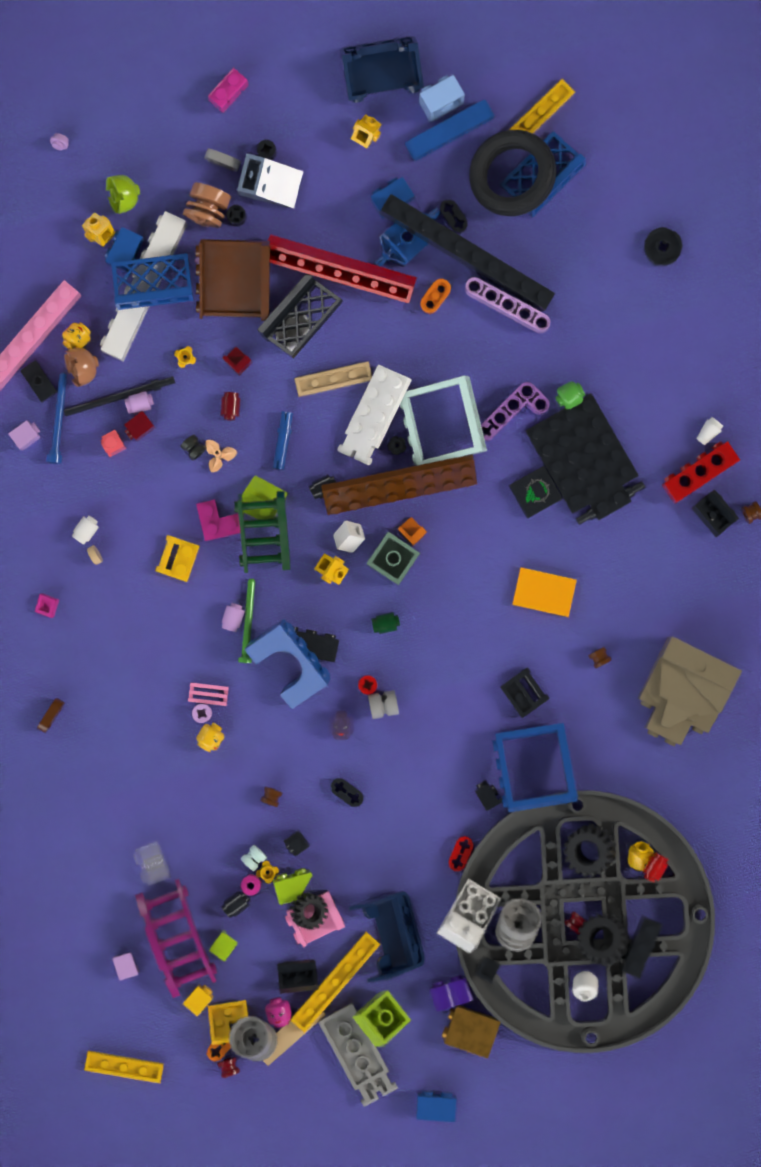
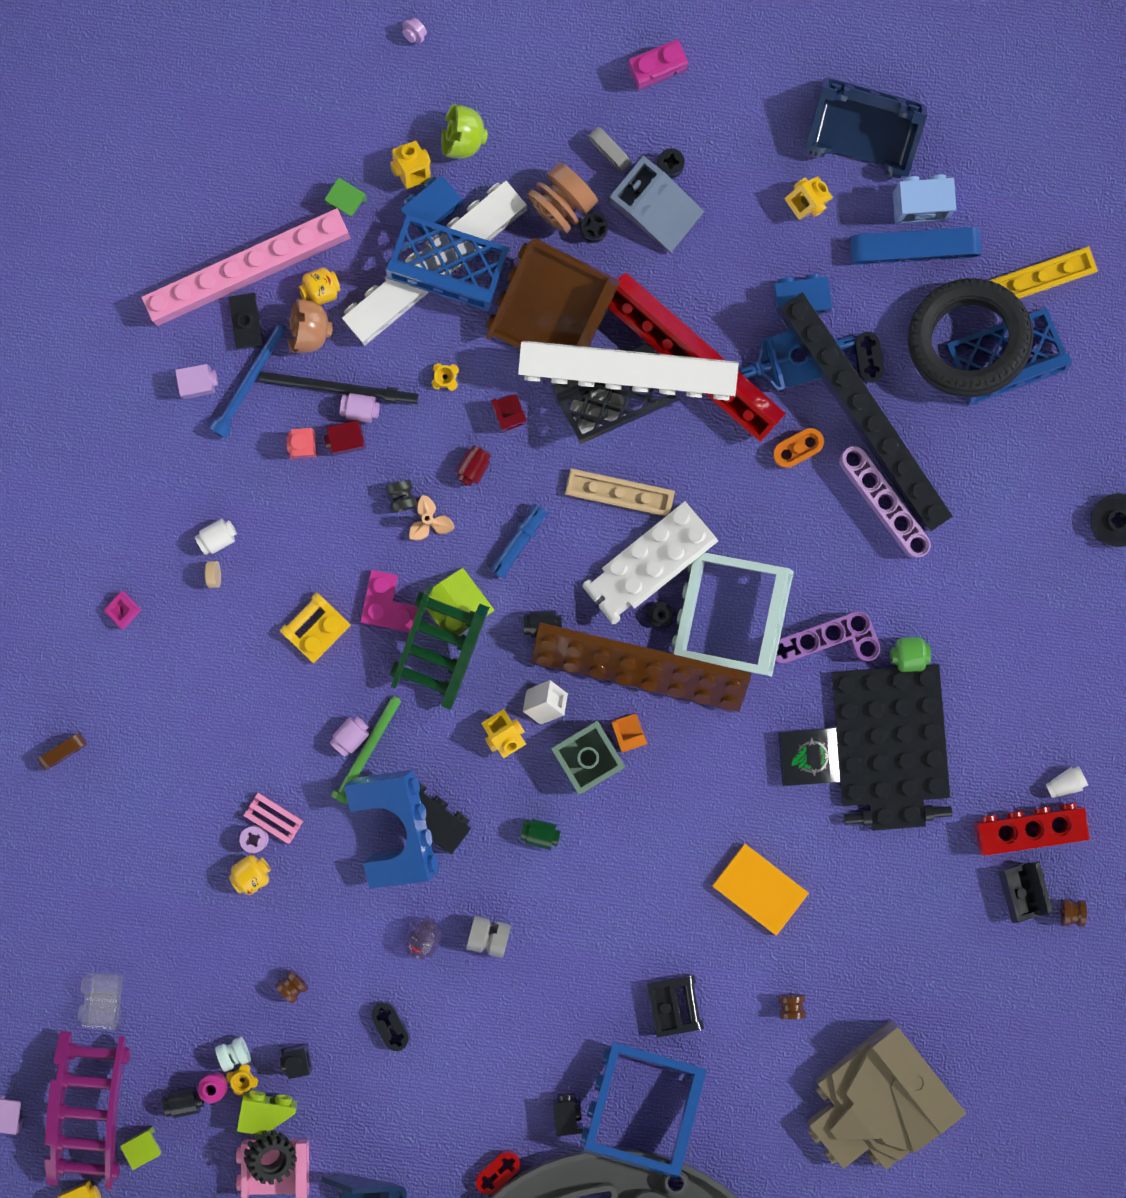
camera: 30 degrees right, 0 degrees up
red wheel [358,675,377,695] -> none
none -> bright green panel [325,177,368,217]
none -> white brick [518,341,739,400]

